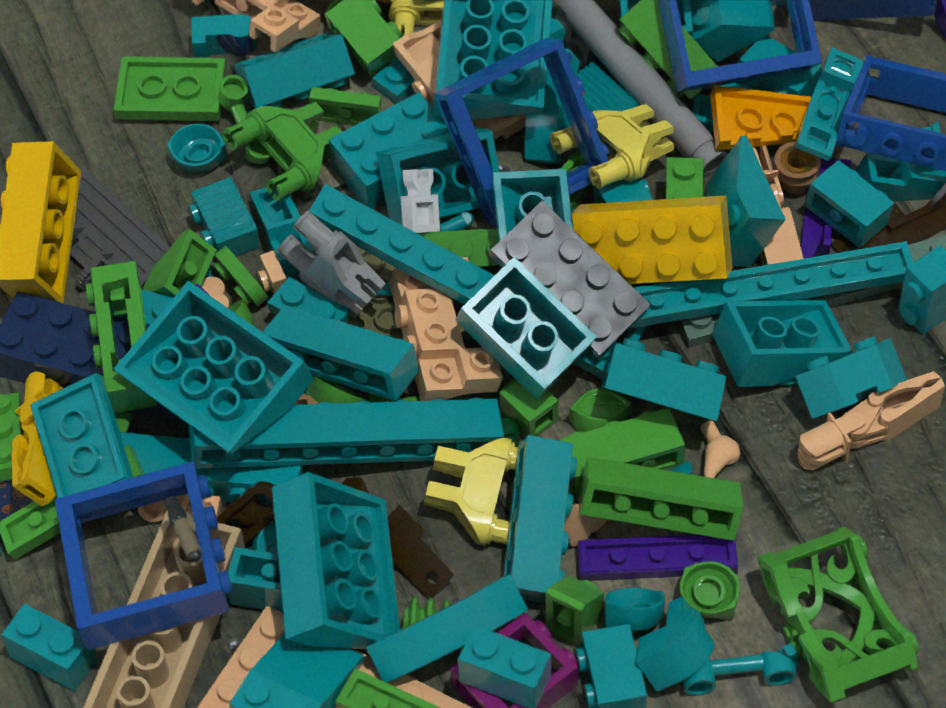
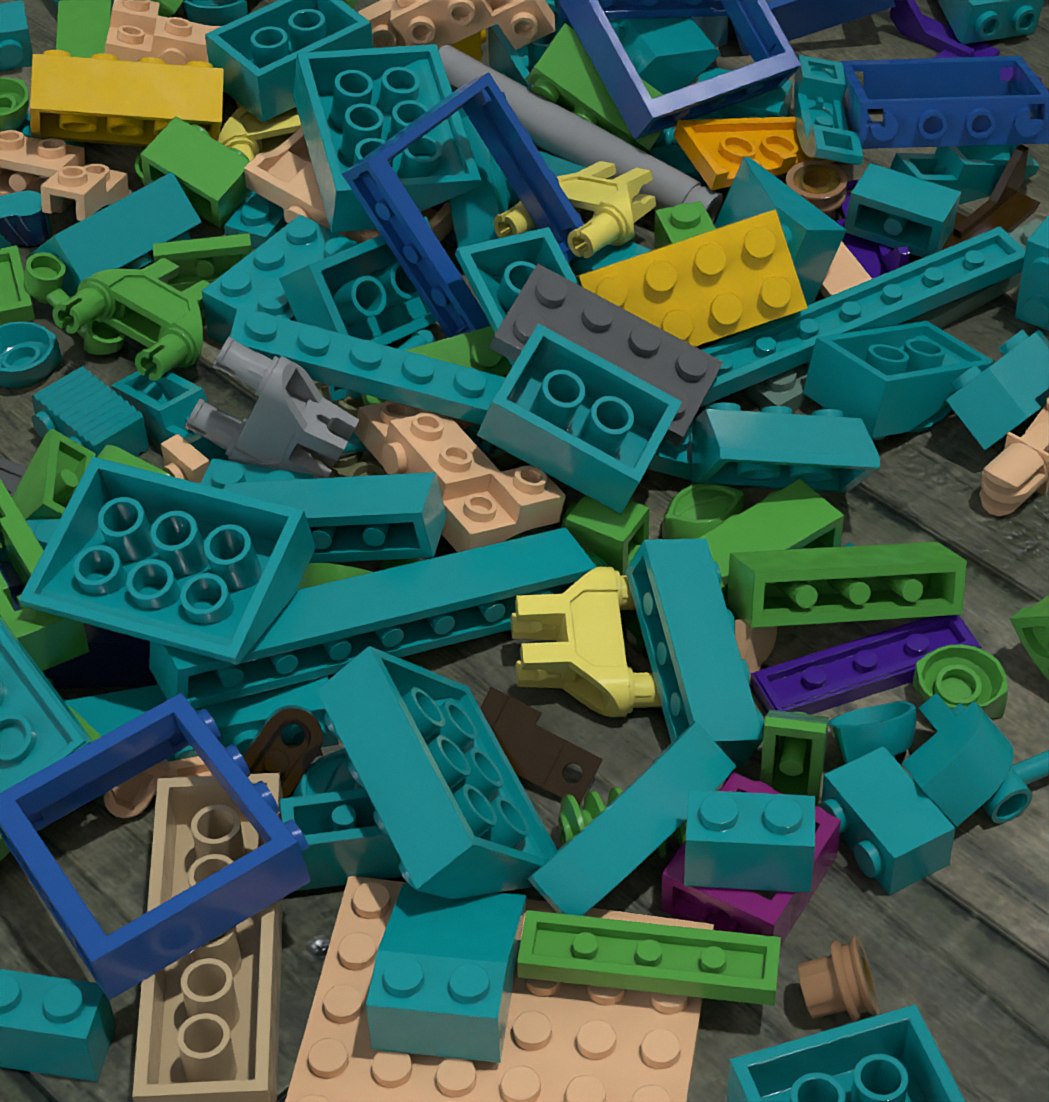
camera: 20 degrees left, 10 degrees down
piece [164,496,203,562] -> none
white plate [401,169,440,233] -> none
light nougat animal [700,421,741,478] -> none

